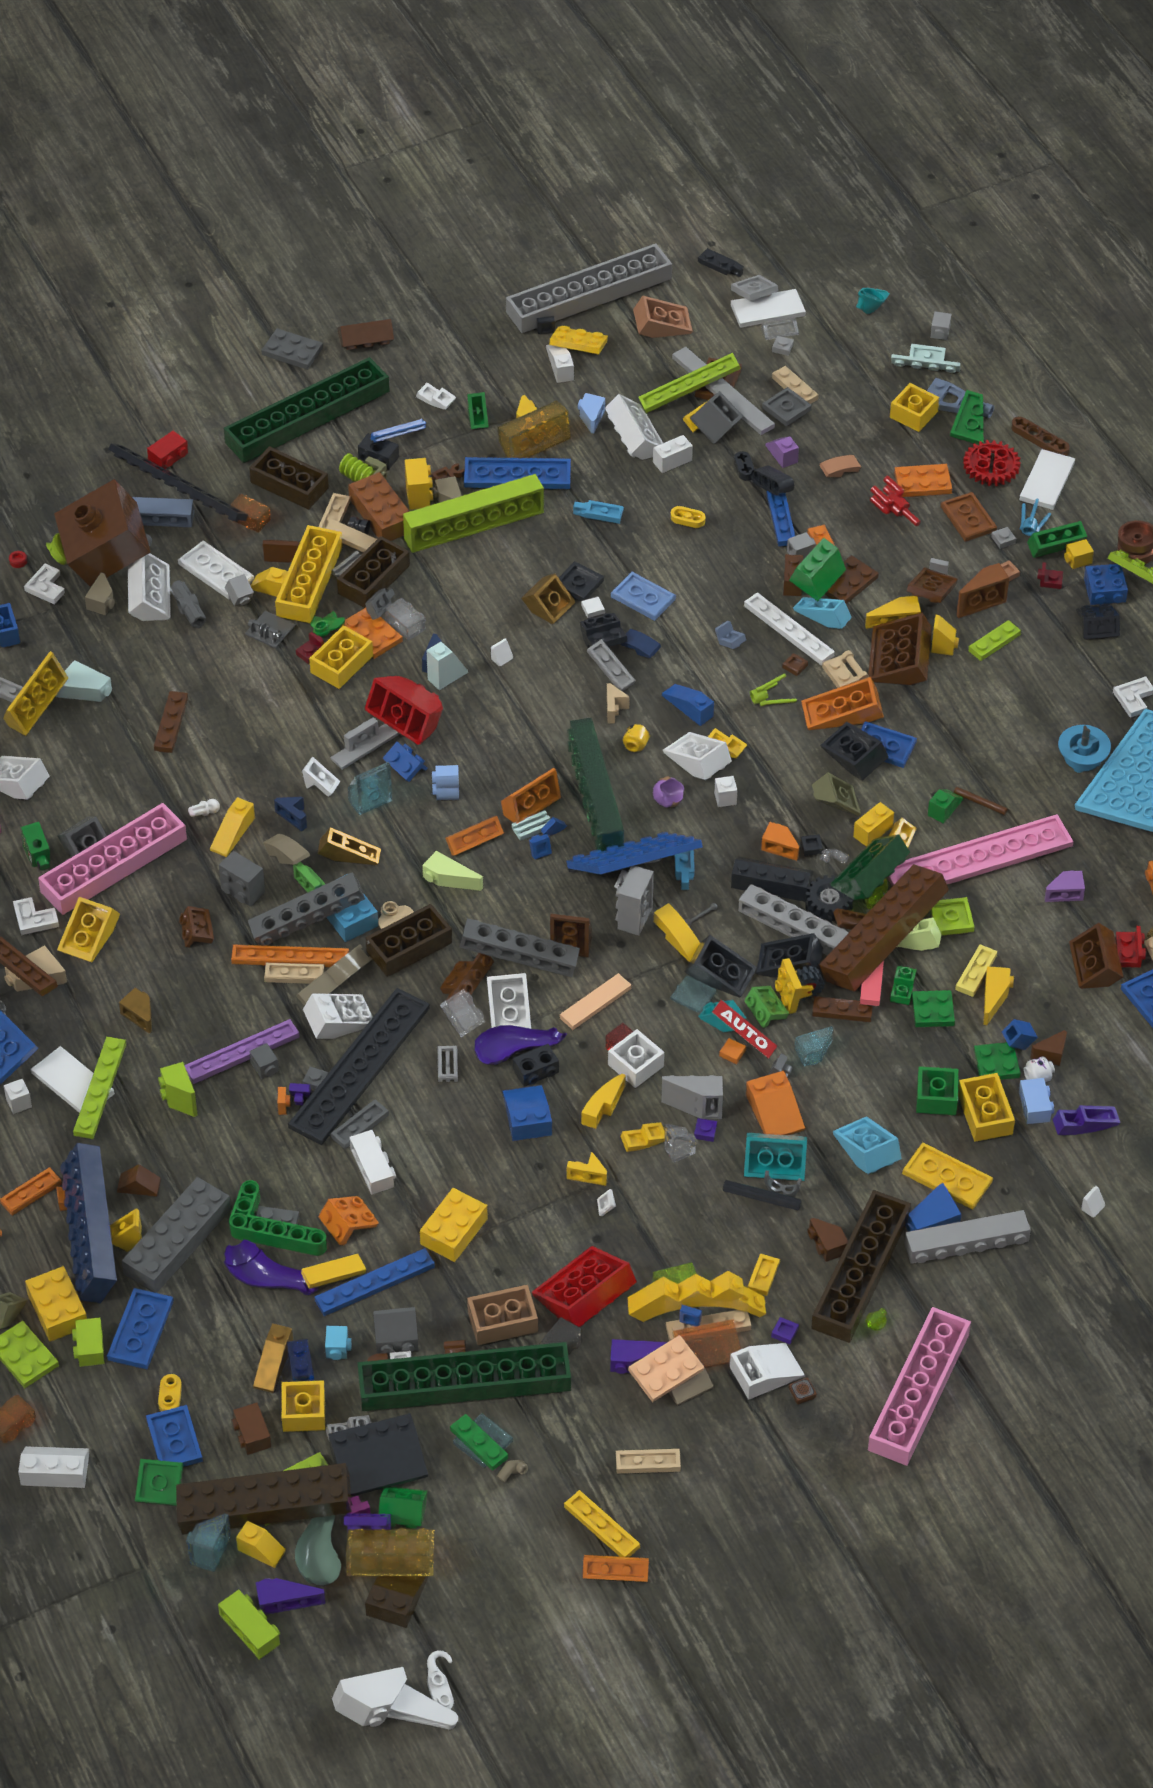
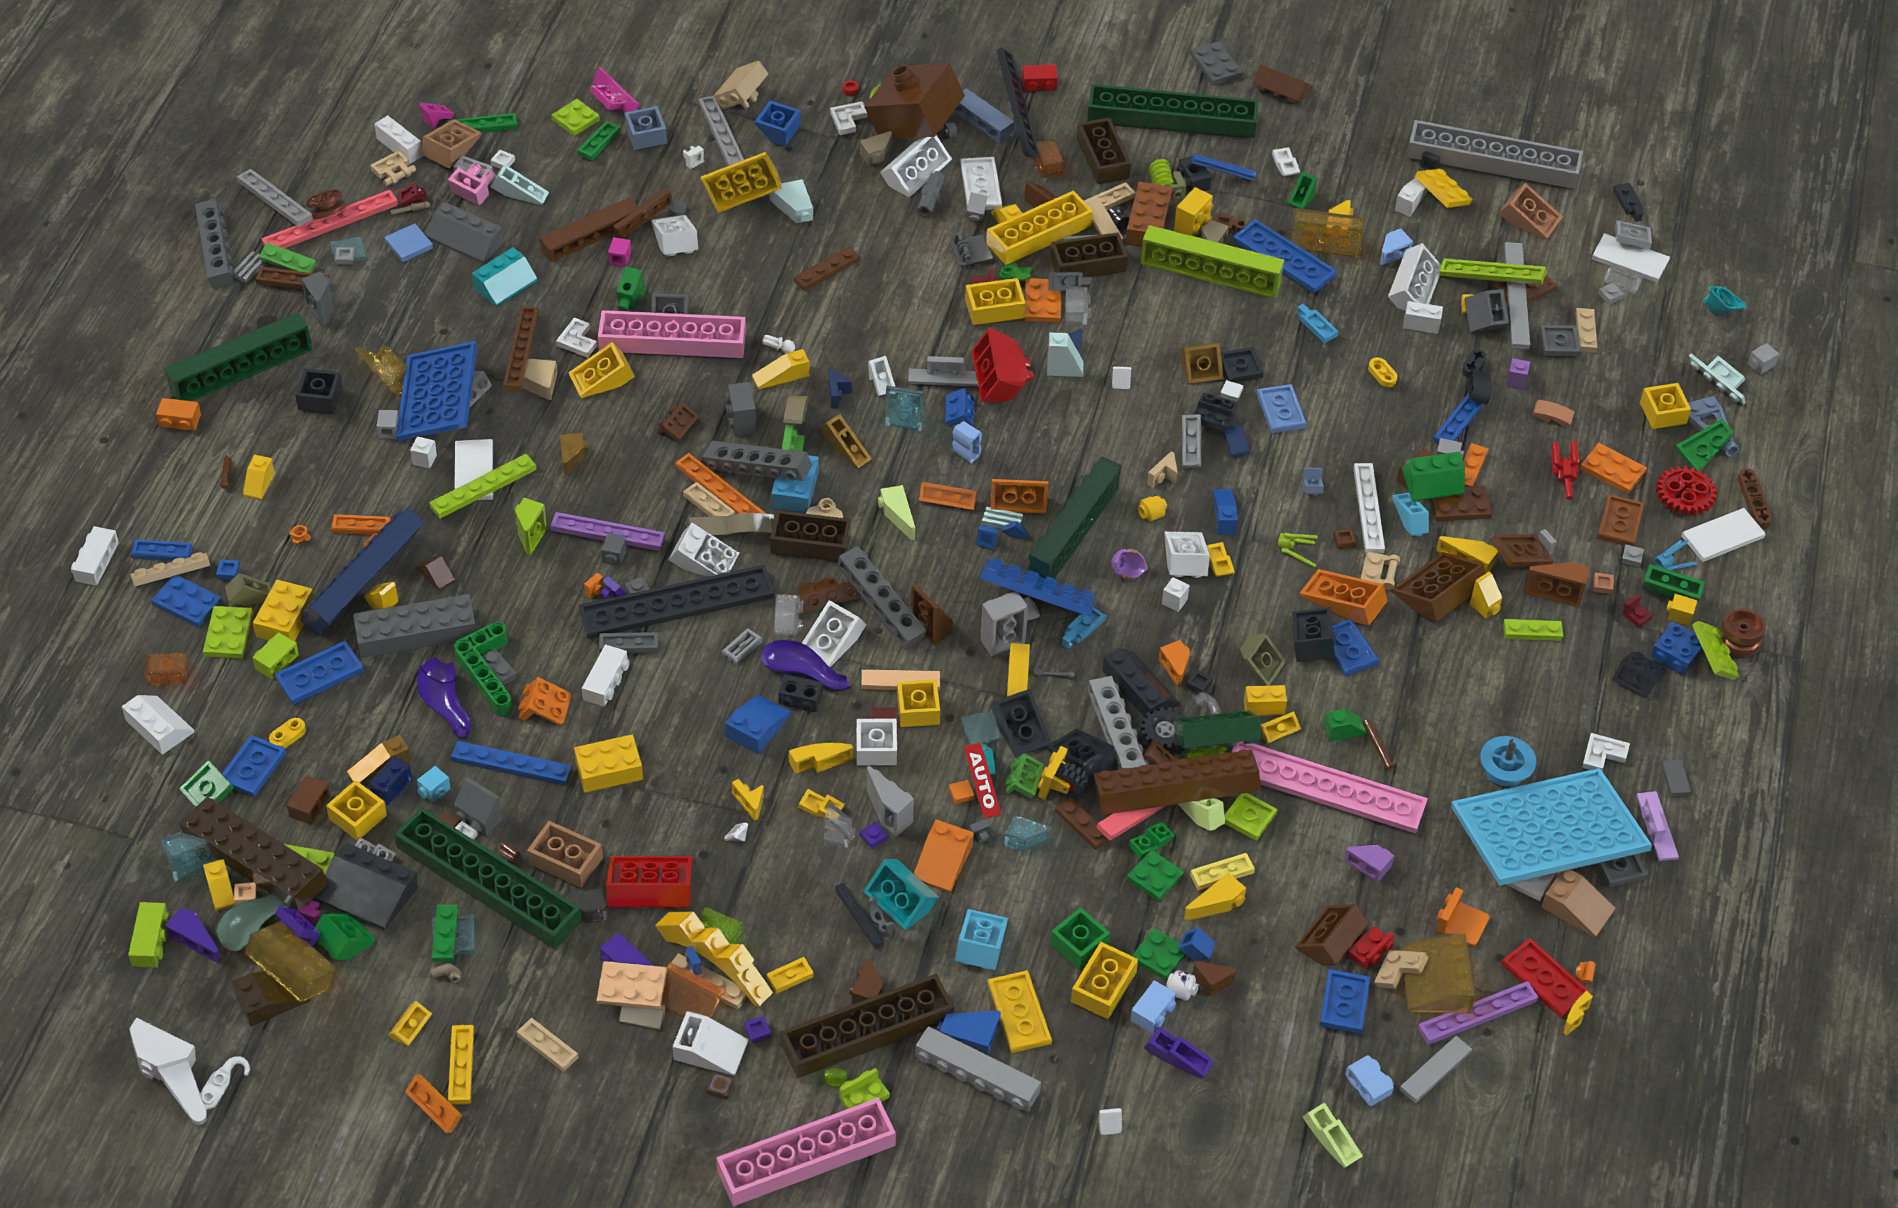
camera: 40 degrees right, 0 degrees up
yellow tile [301,1254,366,1289] -> none
none -> light nougat plate [234,883,256,905]
none -> yellow slope [388,1001,432,1047]
none -> lime bracket [839,1068,890,1109]
none -> yellow brick [897,679,940,727]

